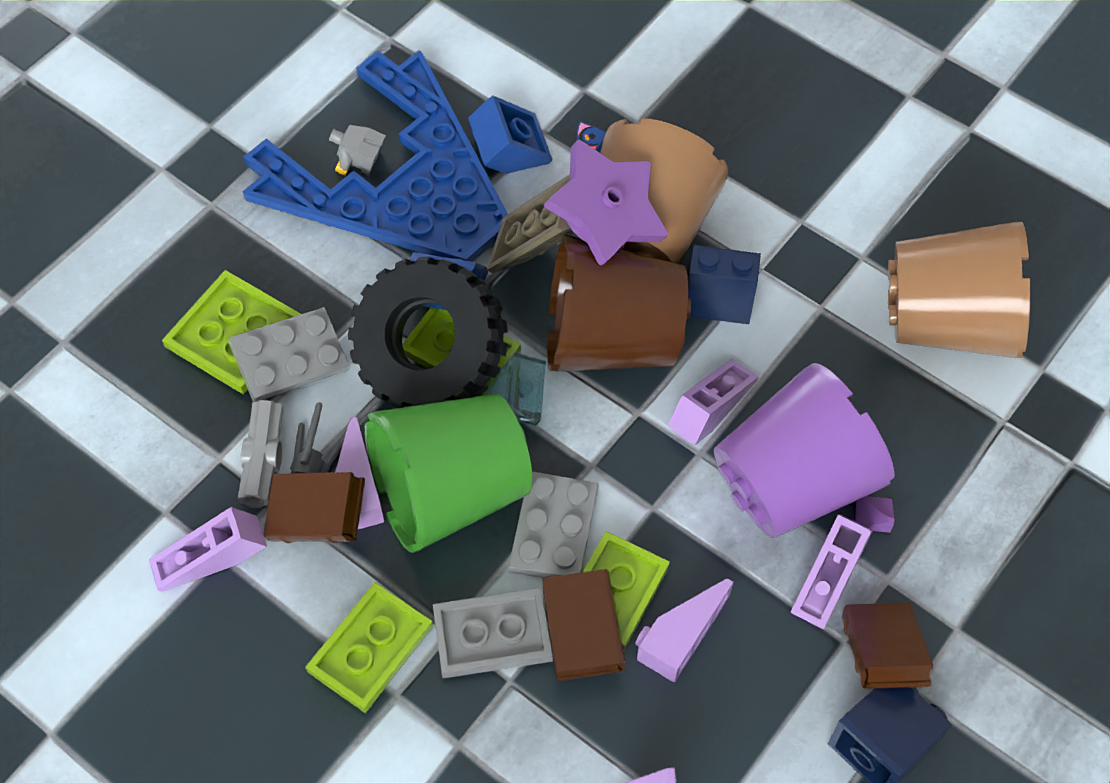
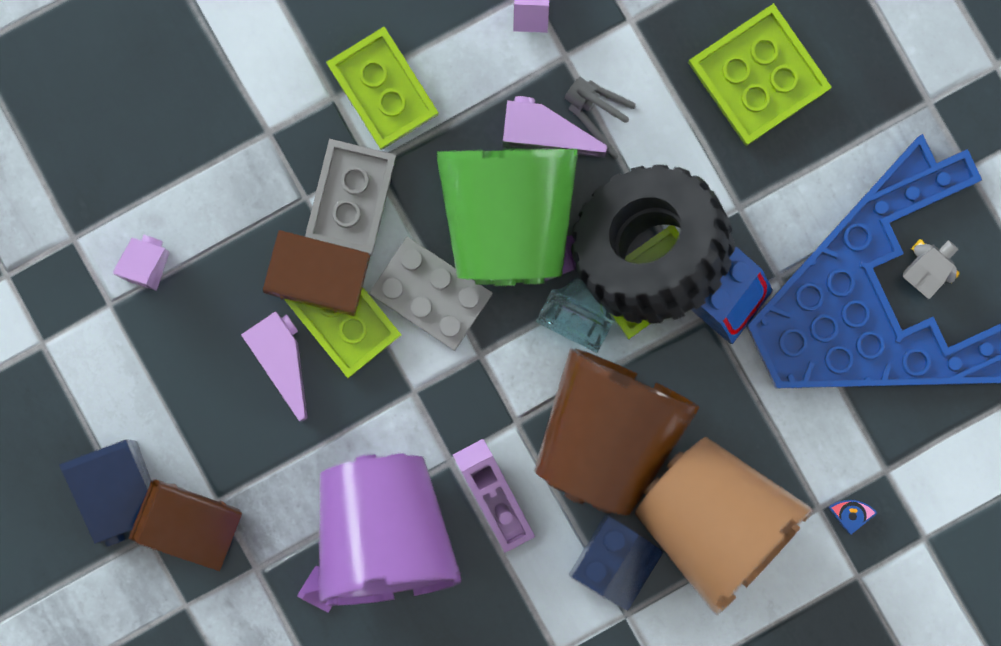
camera: 110 degrees right, 25 degrees up
light grey plate [229,307,349,402] -> none
light grey piece [238,400,284,508] -> none
reddish brown piece [263,472,365,543] -> none
blue slope [468,95,553,174] -> none
dark tan slope [487,174,574,273] -> none
medium lavender plate [544,140,668,266] -> none
lavender slope [790,514,873,629] -> none

